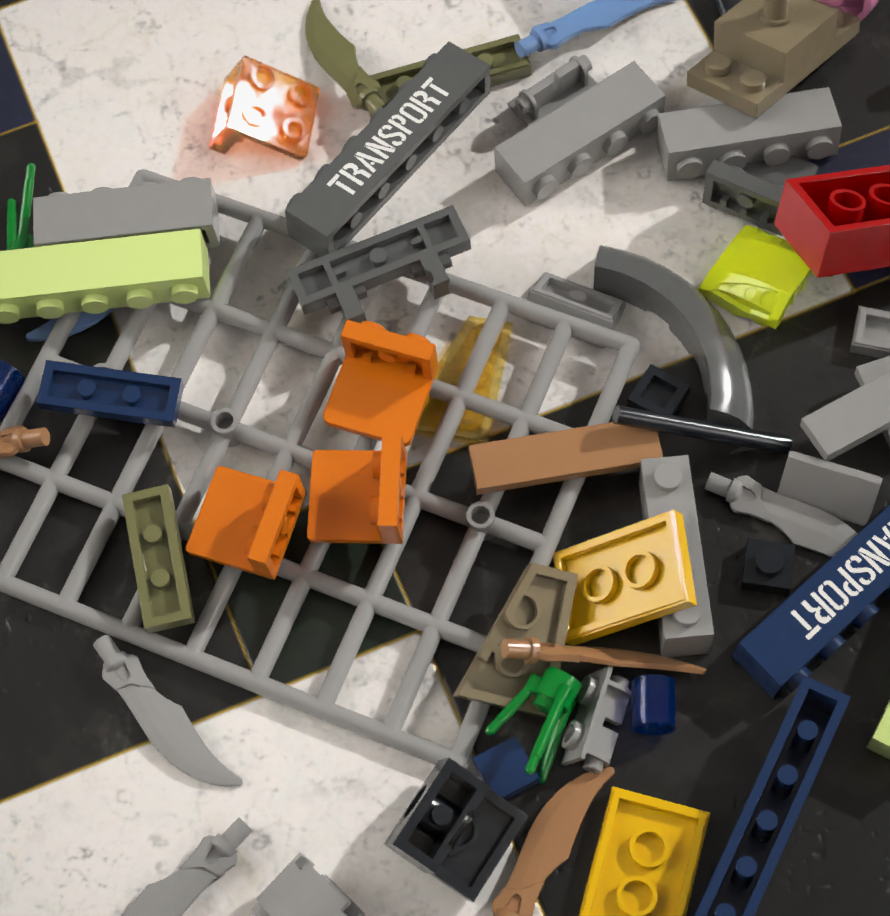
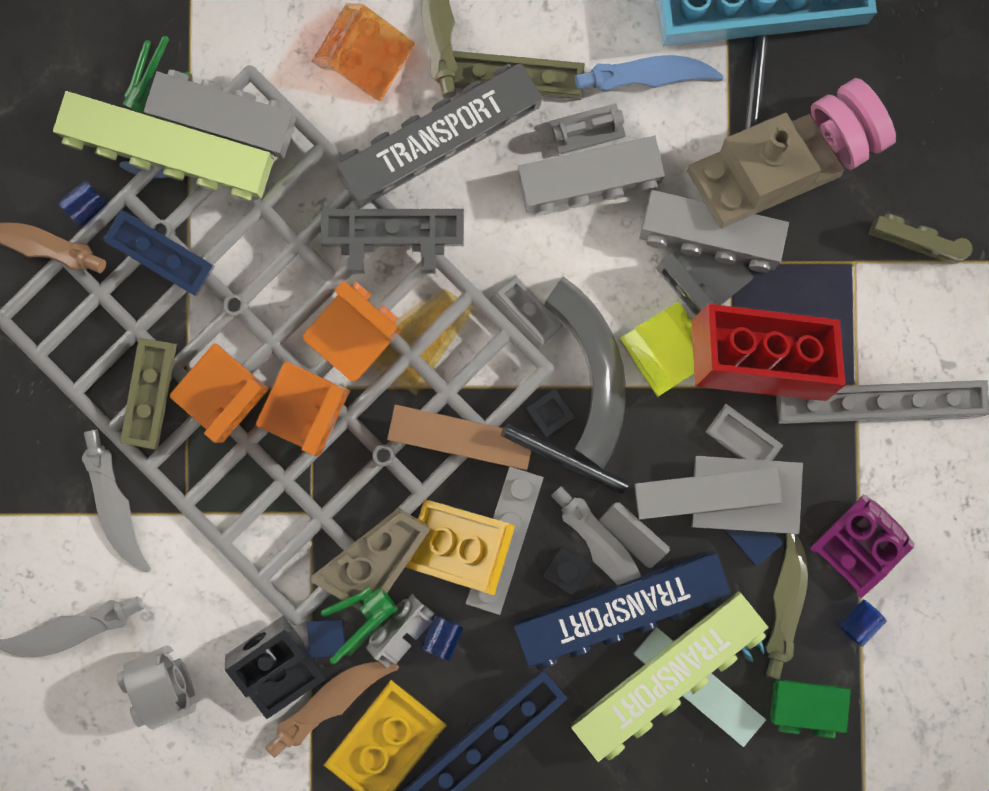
camera: 10 degrees right, 20 degrees up
medium nougat sword [501,636,707,675] -> none

